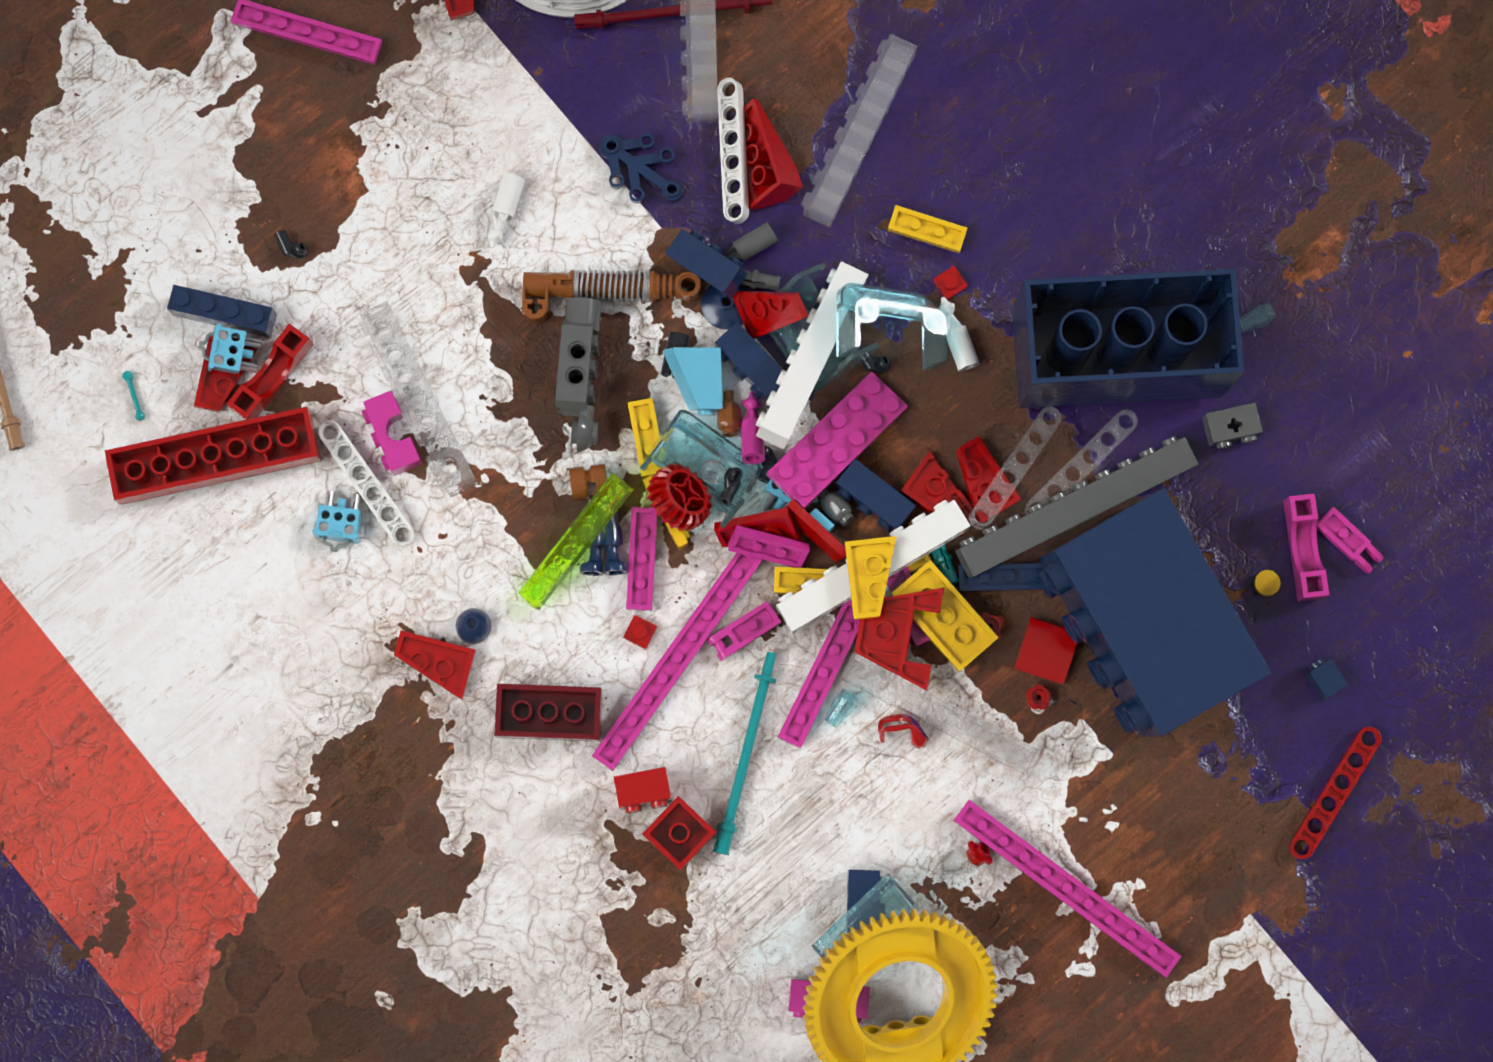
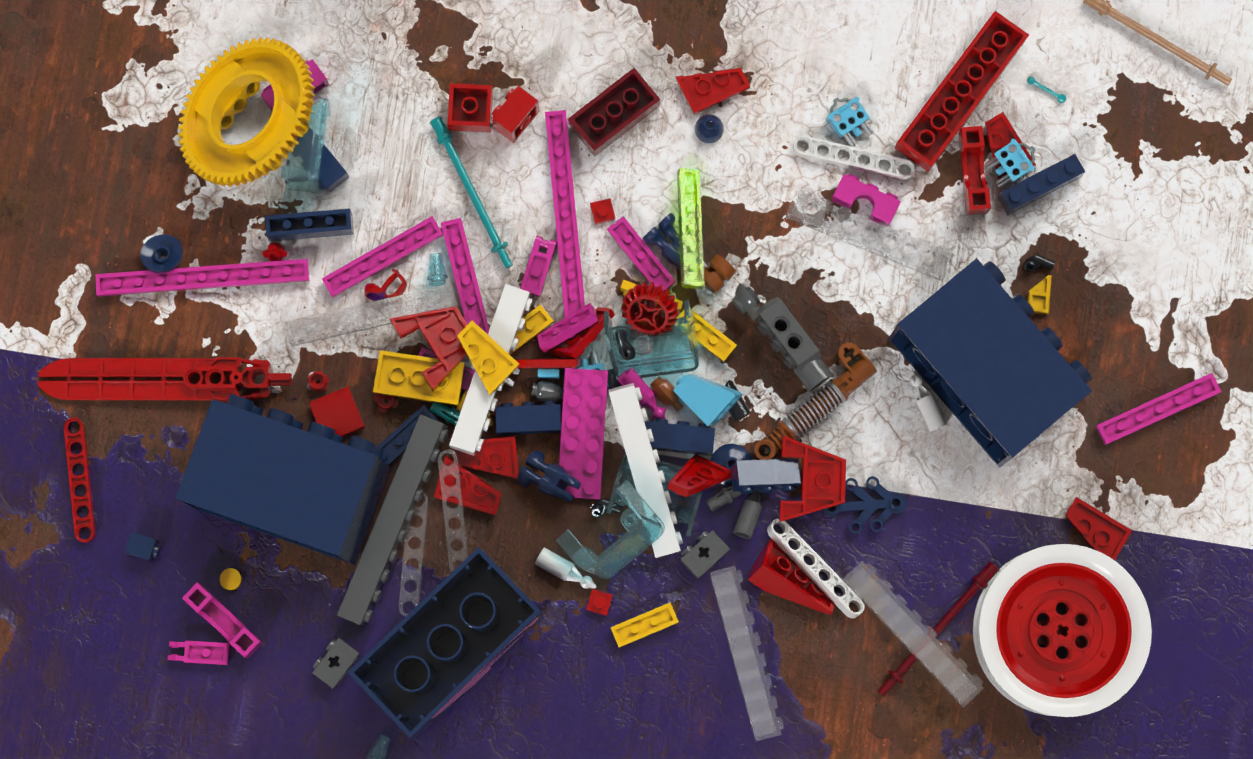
camera: 140 degrees right, 0 degrees up
none -> red piece [37,357,292,401]
none -> dark blue dish [140,234,183,273]
none -> dark blue brick [265,208,354,242]
none -> dark pink plate [322,216,443,298]
none -> dark blue piece [517,450,581,502]
none -> dark grey brick [680,530,730,580]
none -> red wing [779,436,846,522]
none -> dark blue brick [888,258,1092,468]
none -> yellow tile [1027,275,1052,315]

